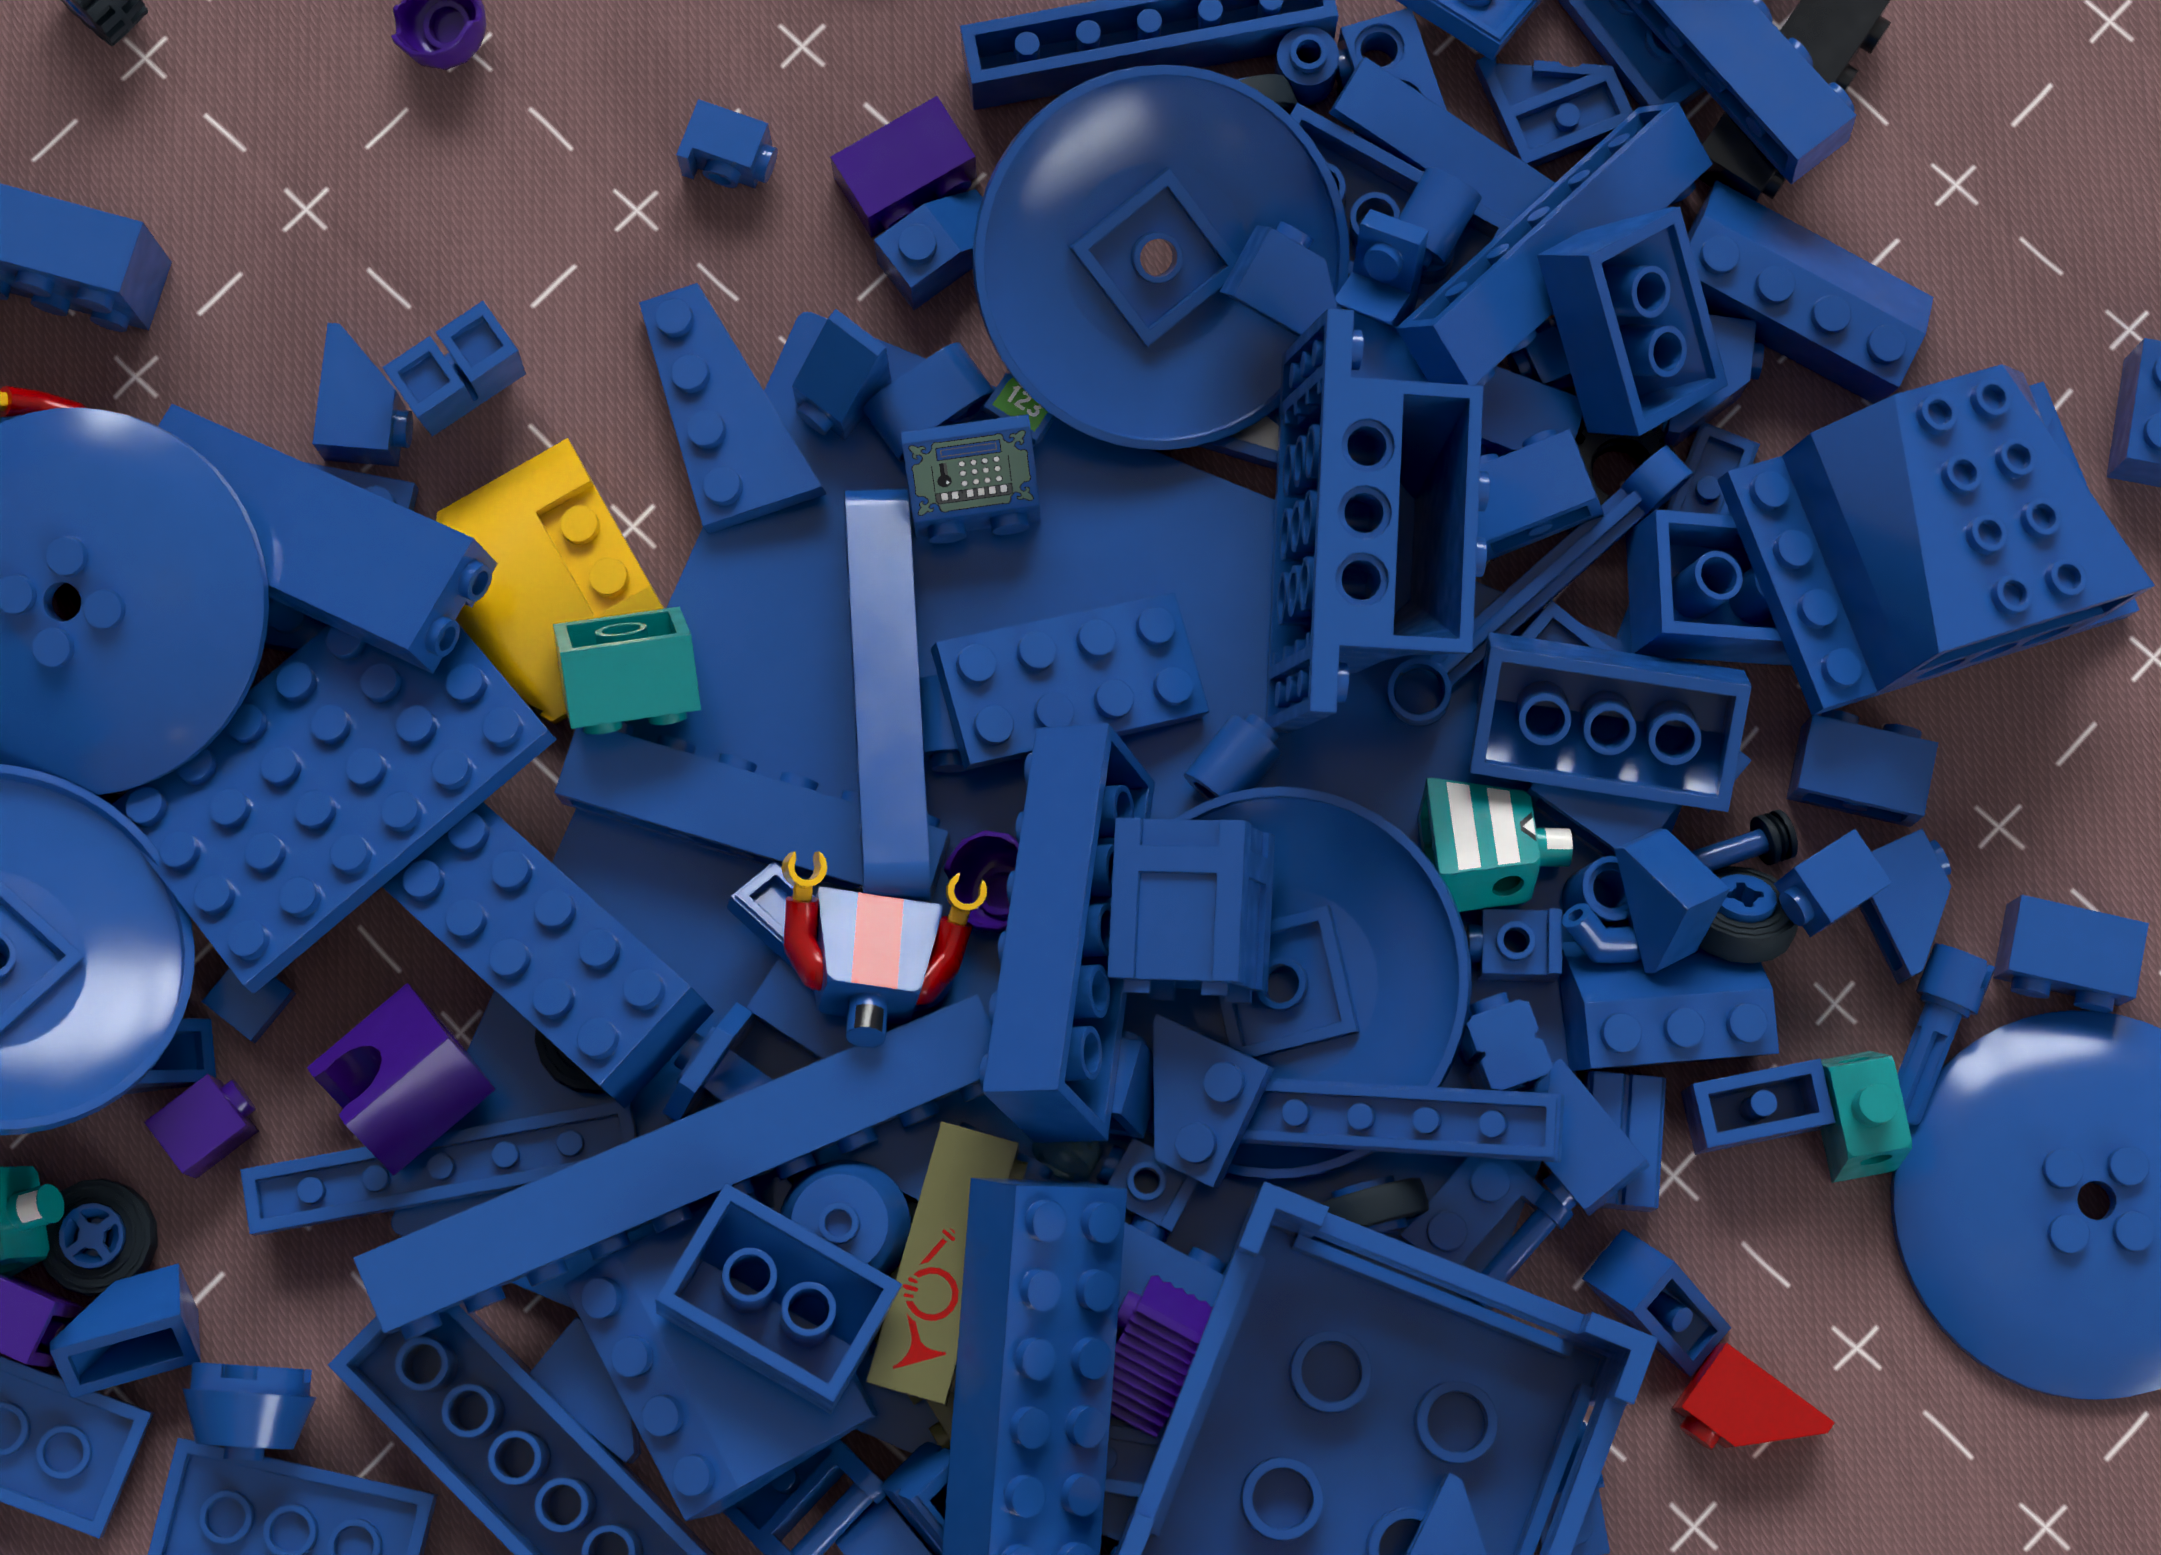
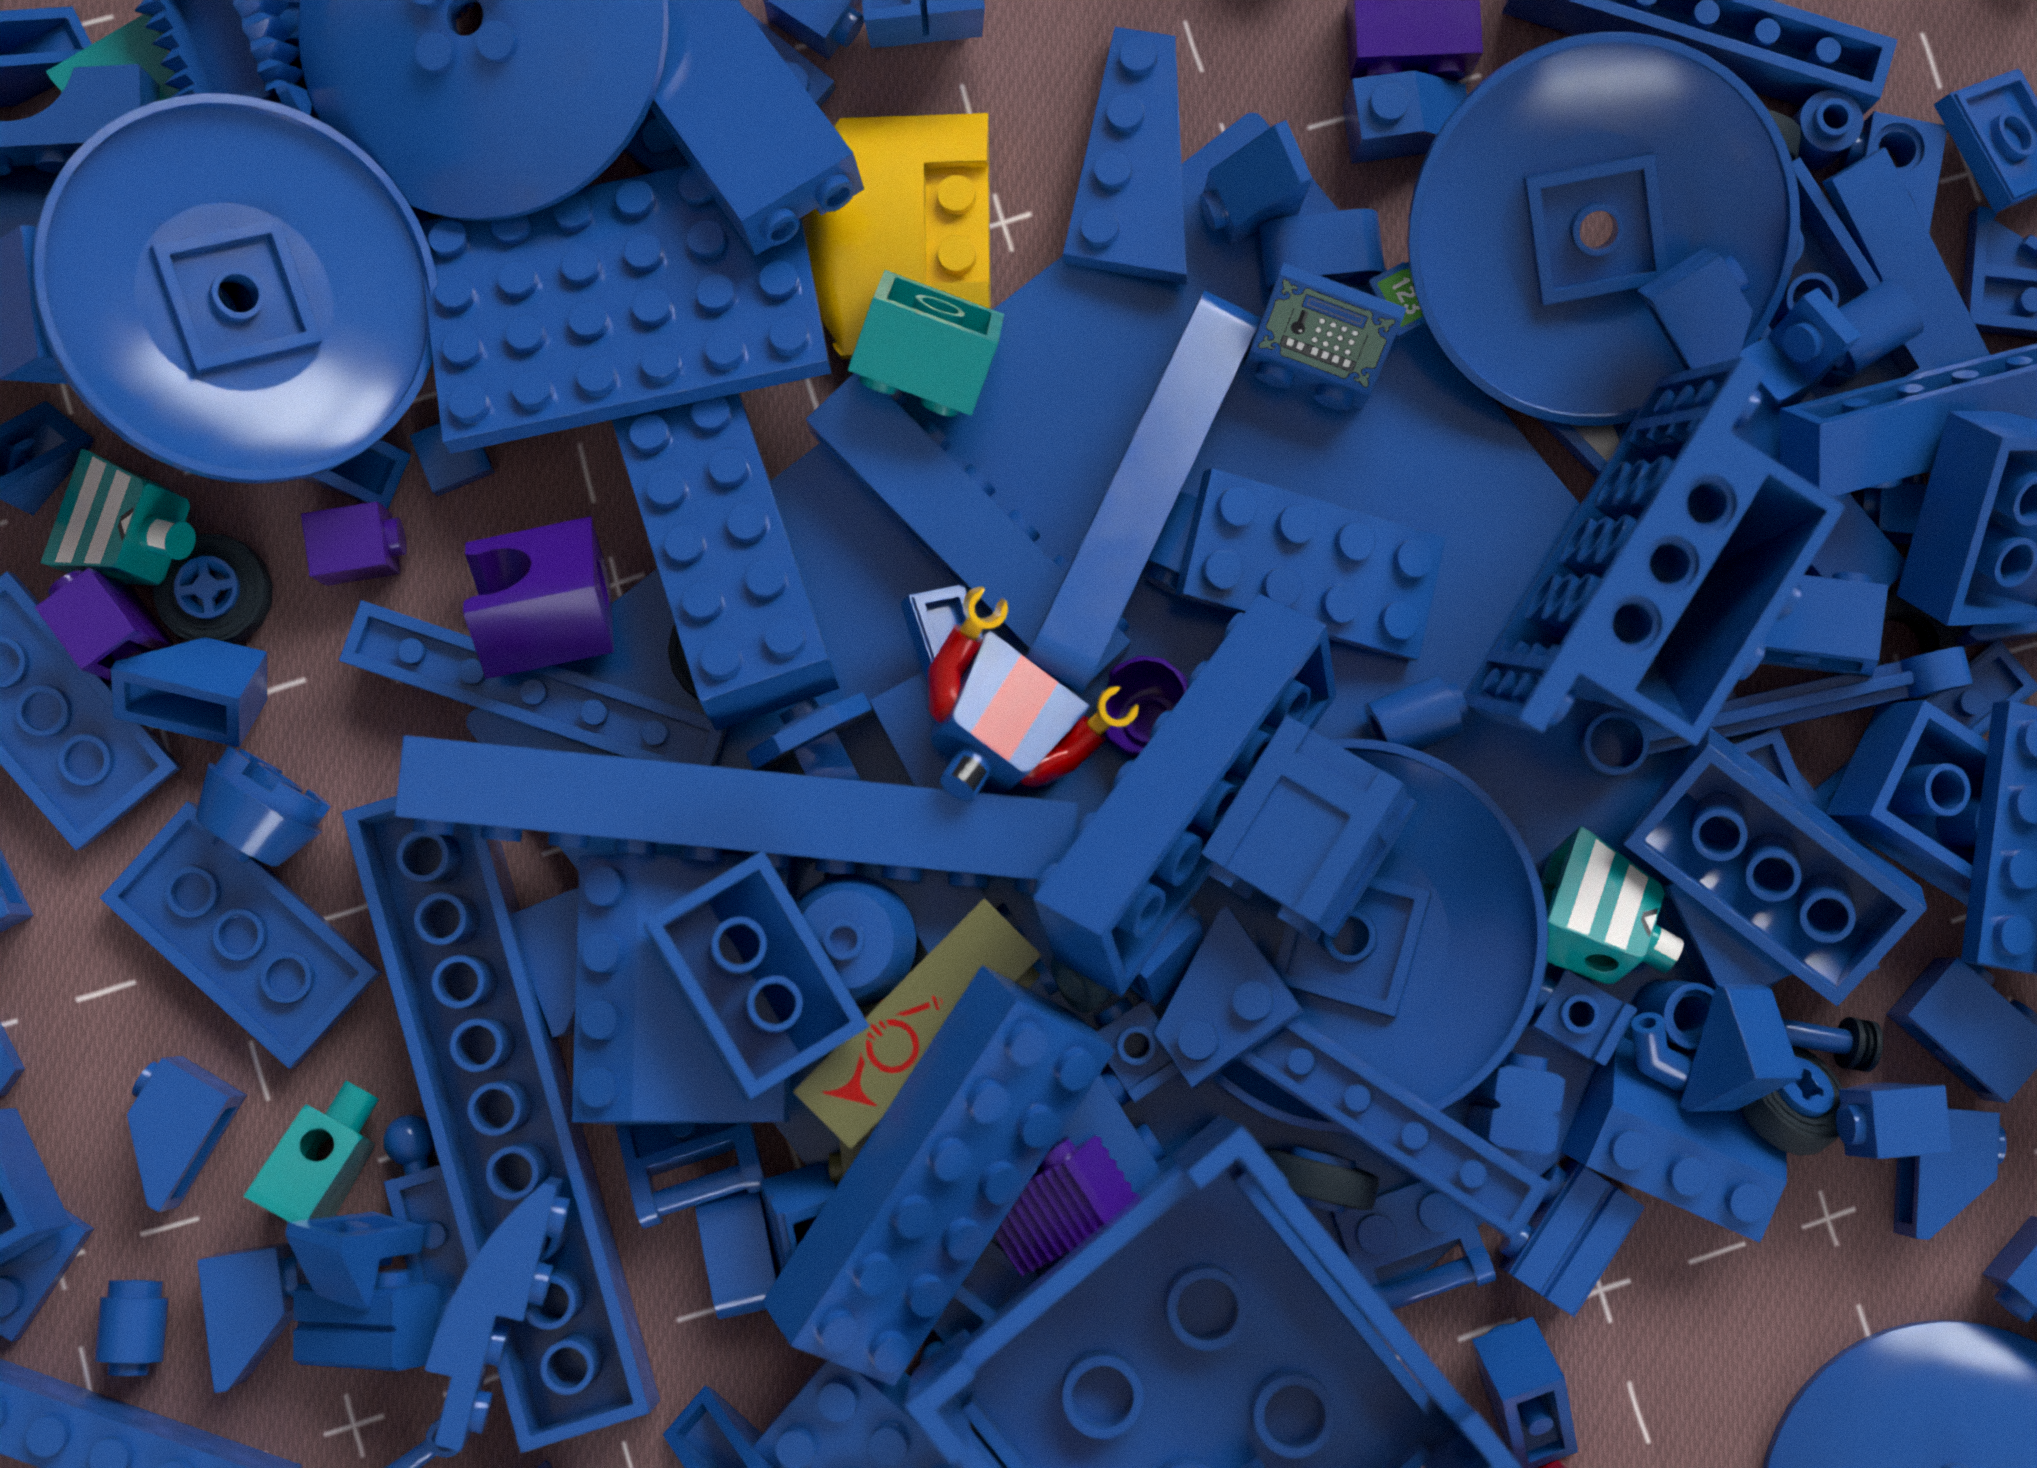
camera: 25 degrees right, 5 degrees up
blue slope [1543,1058,1649,1216] -> none
blue brick [1681,1058,1836,1155] -> none
teal torso [1820,1051,1912,1183] -> none
blue piece [1897,943,1996,1125] -> none

